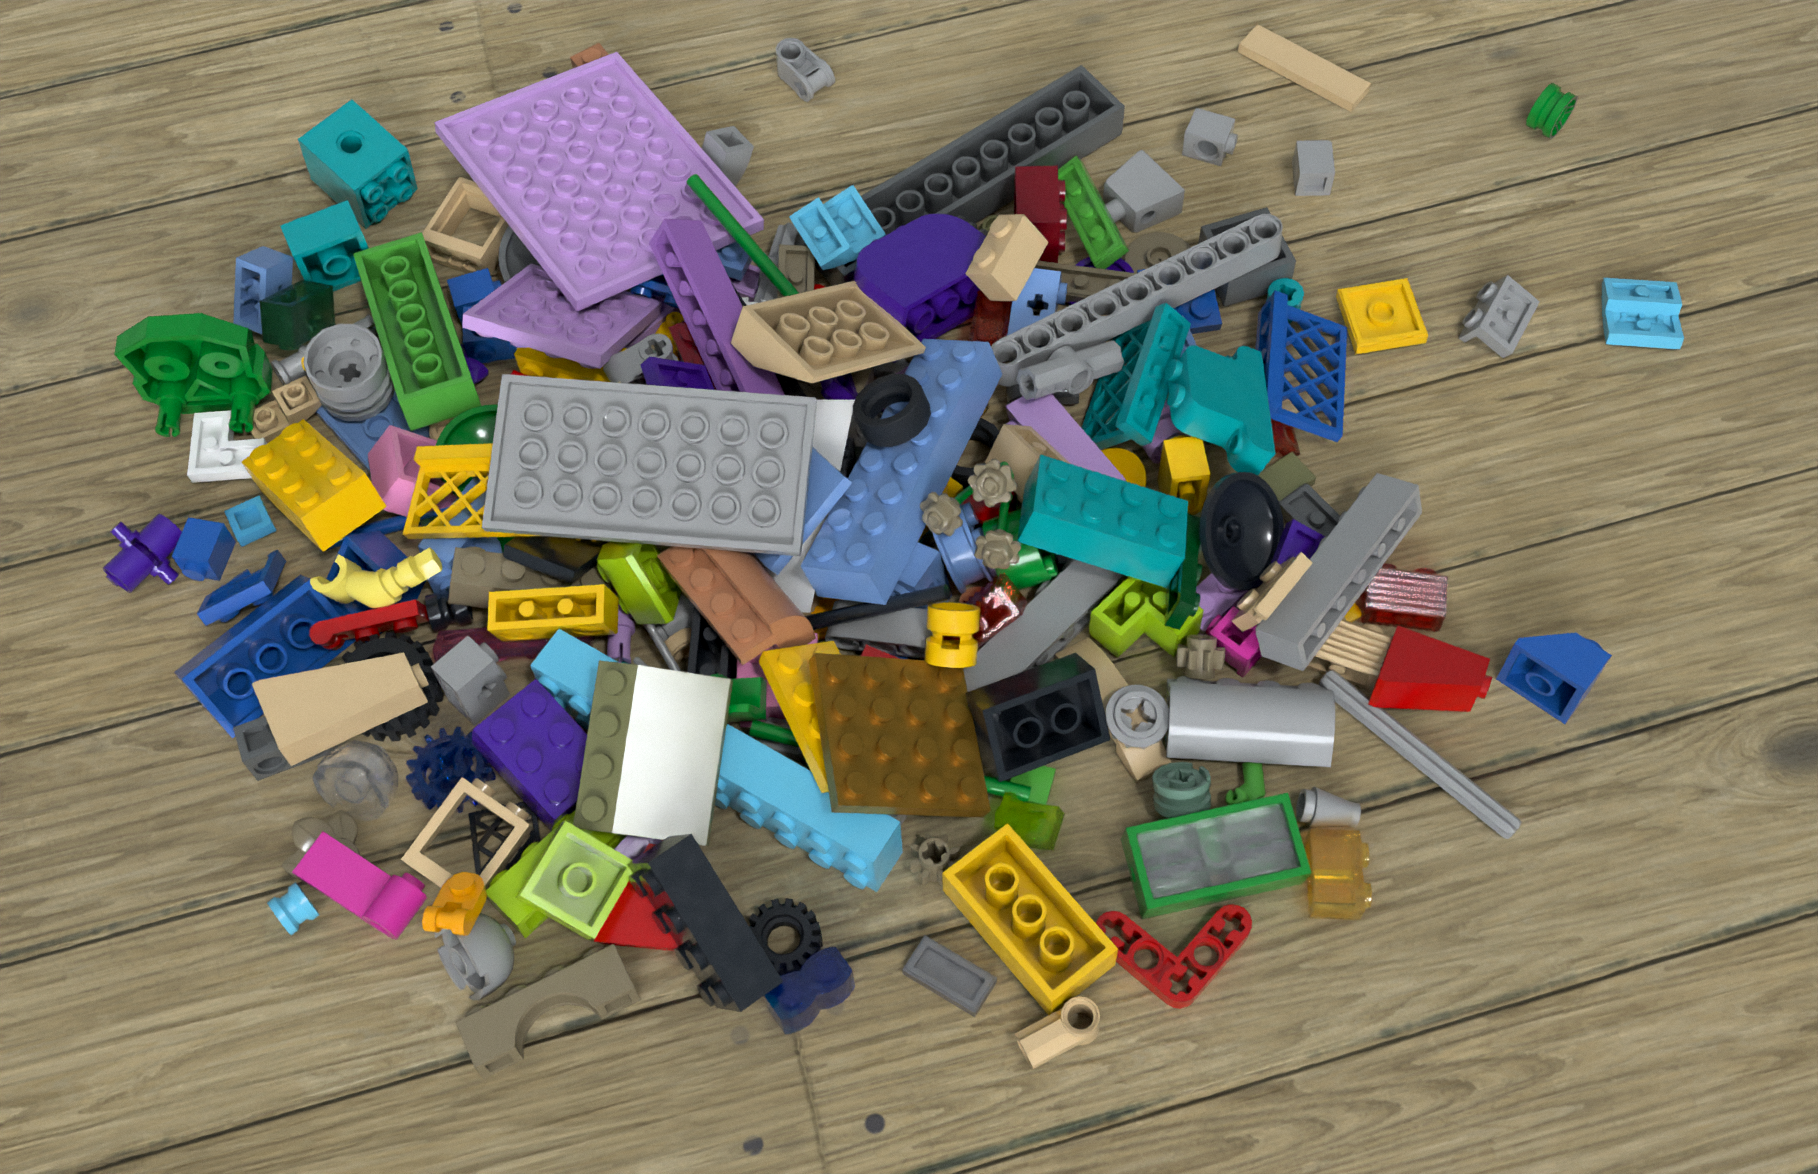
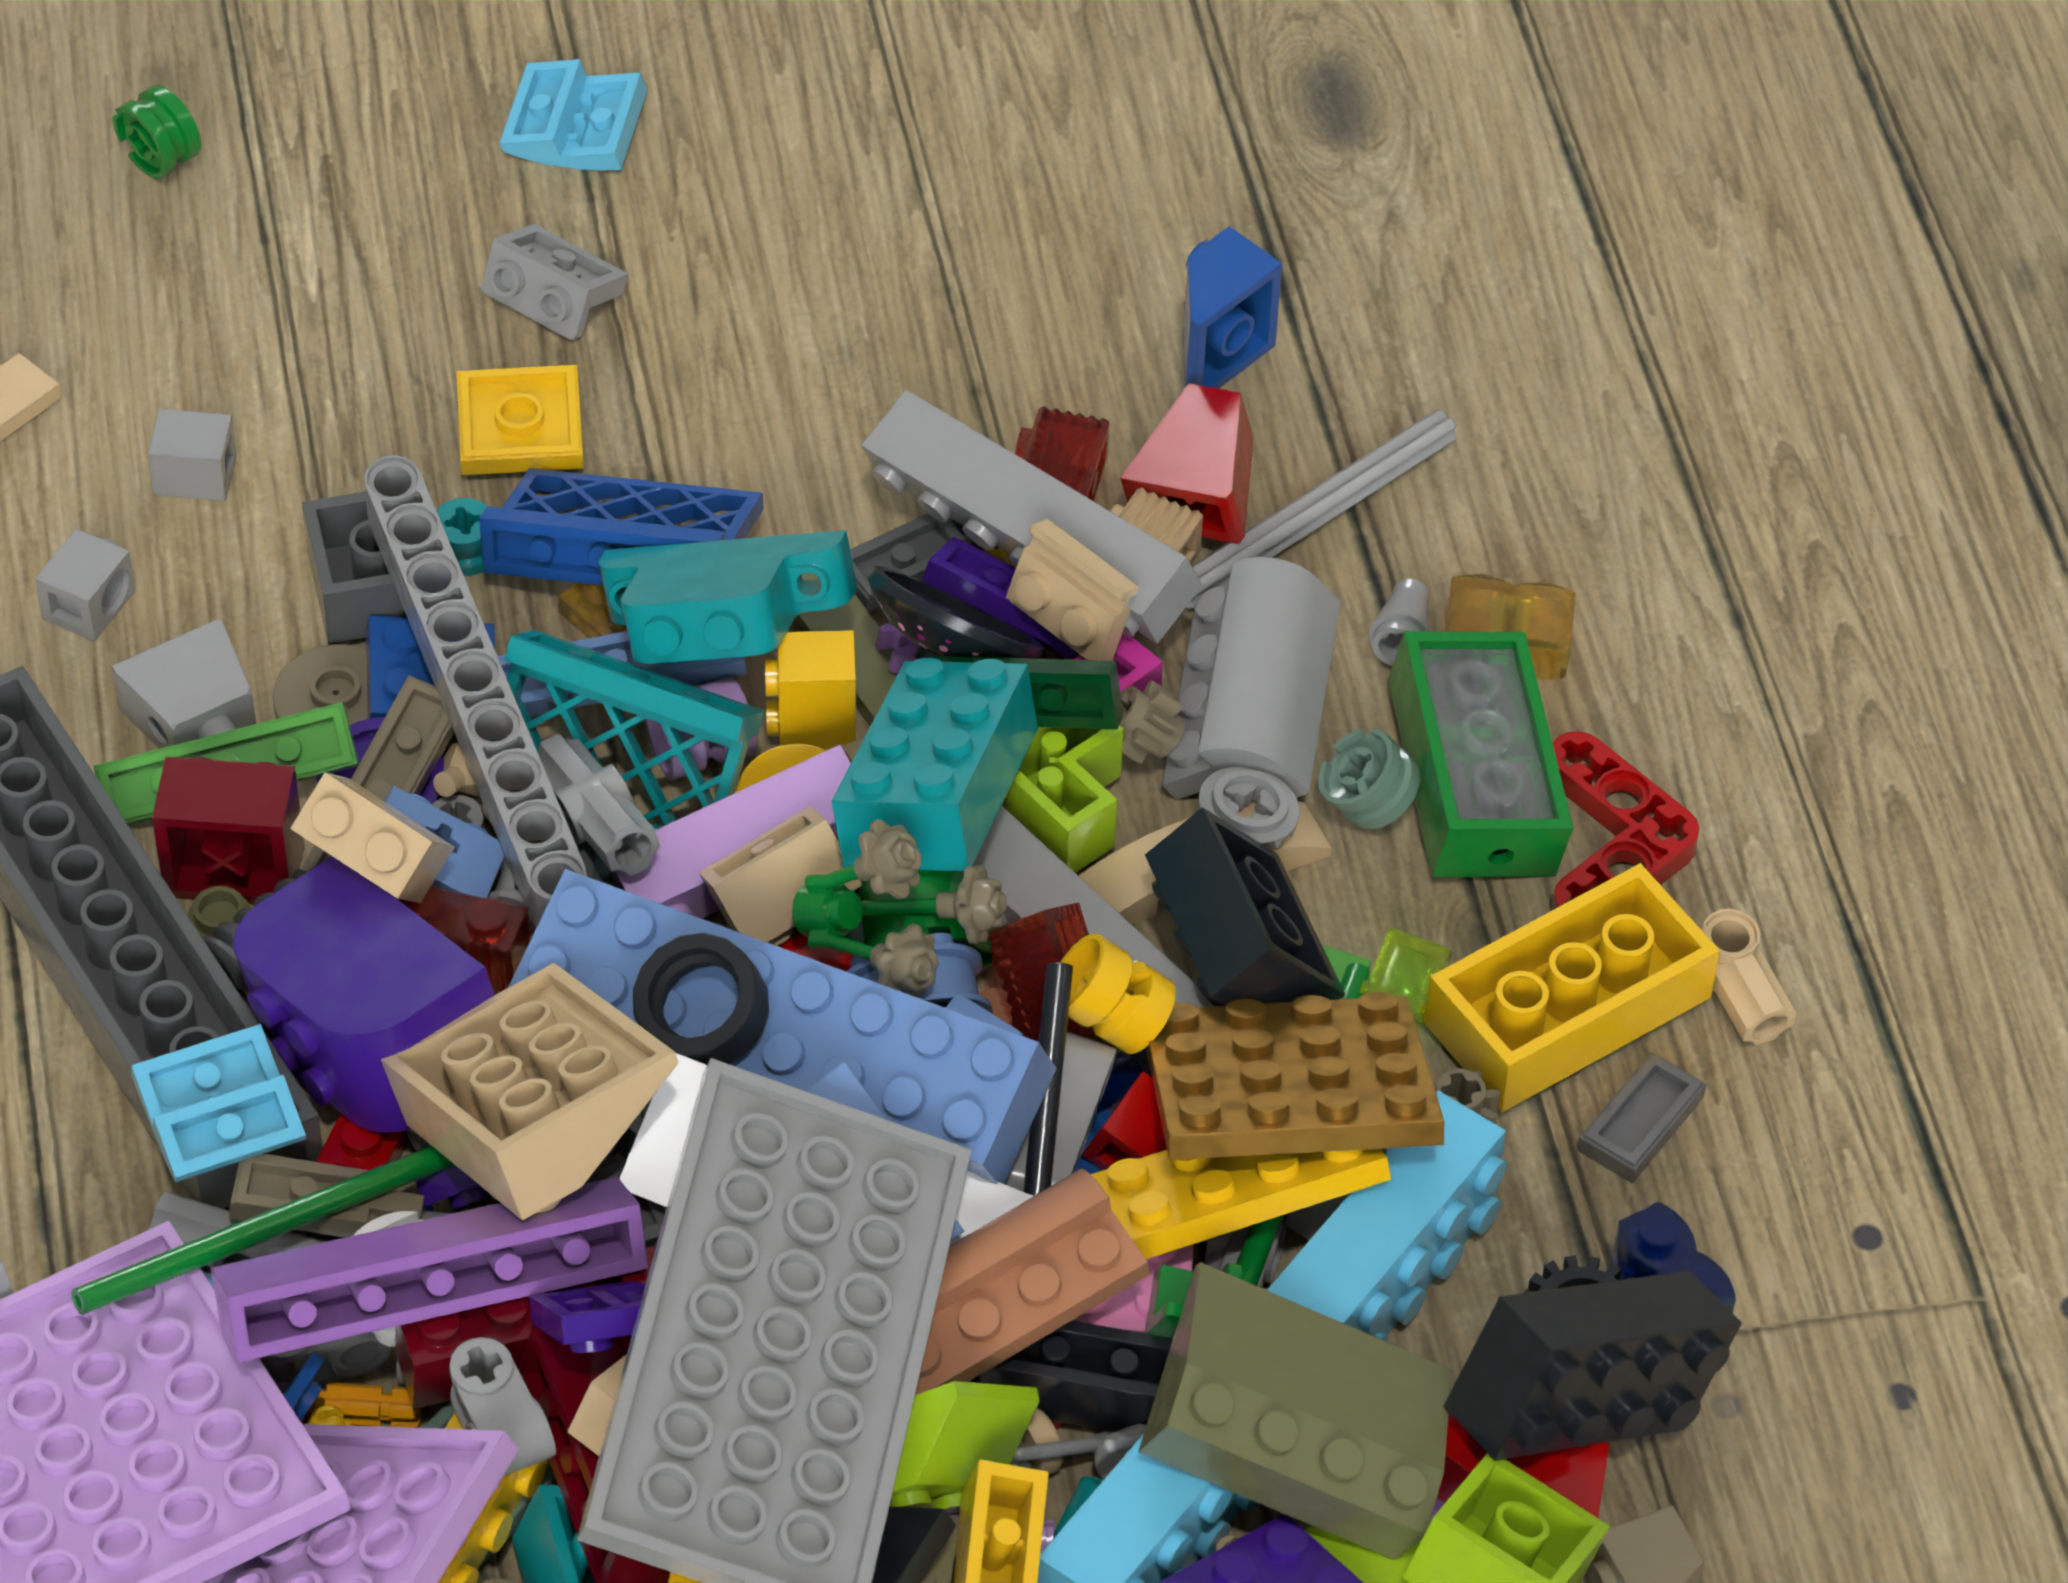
camera: 90 degrees left, 10 degrees down
bright green arm [1225,762,1266,814] -> none

